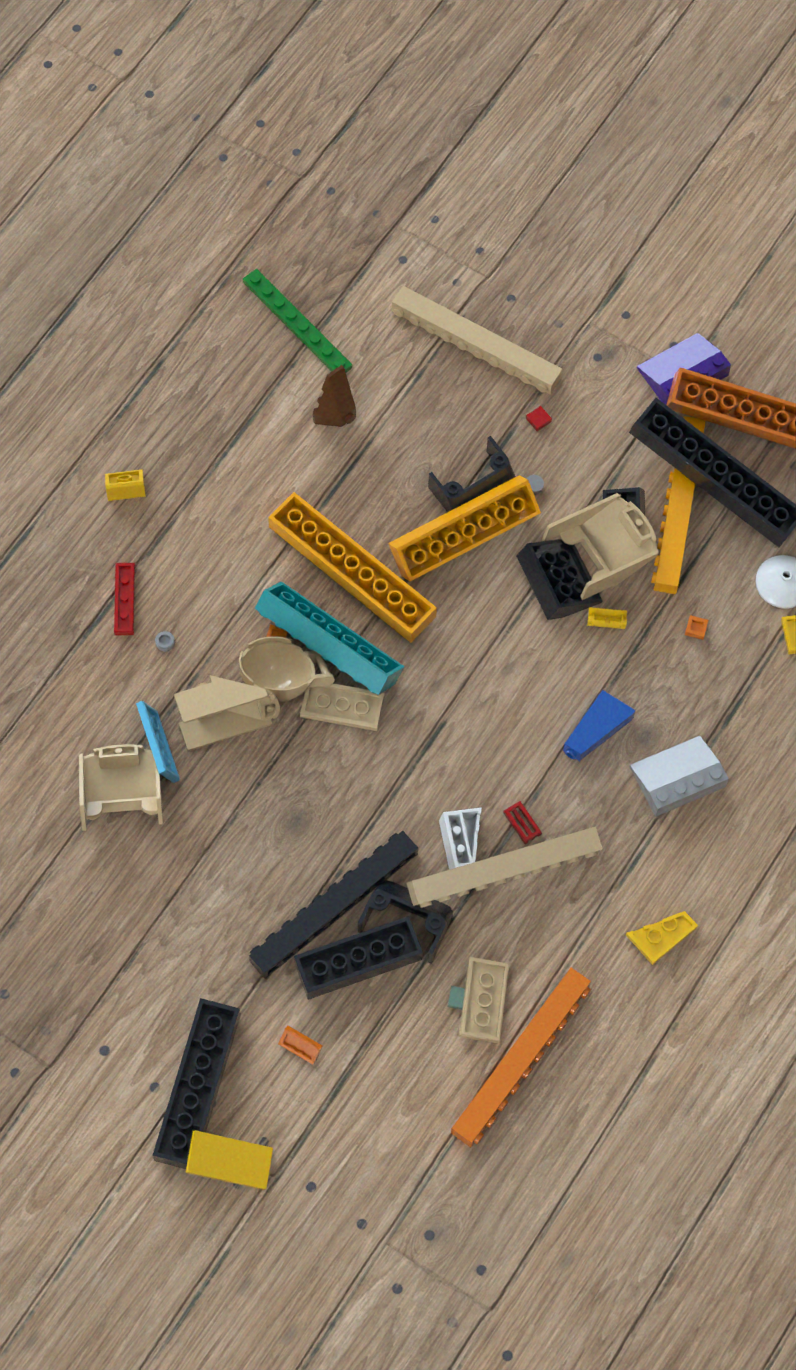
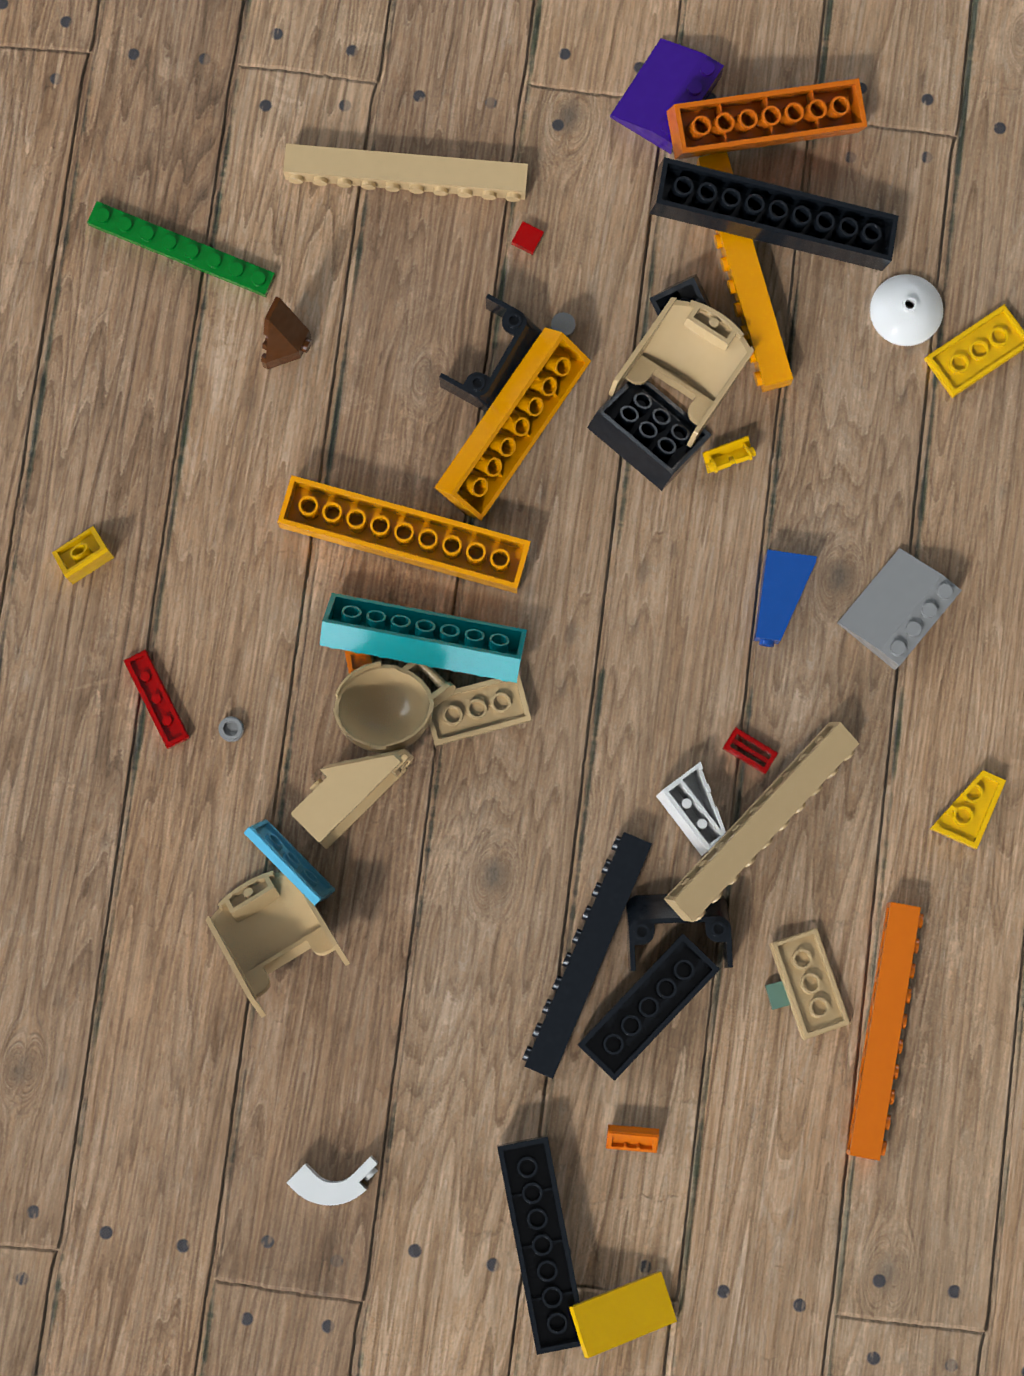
camera: 25 degrees left, 15 degrees up
orange plate [685,615,708,640] -> none
none -> white arch [287,1155,379,1205]

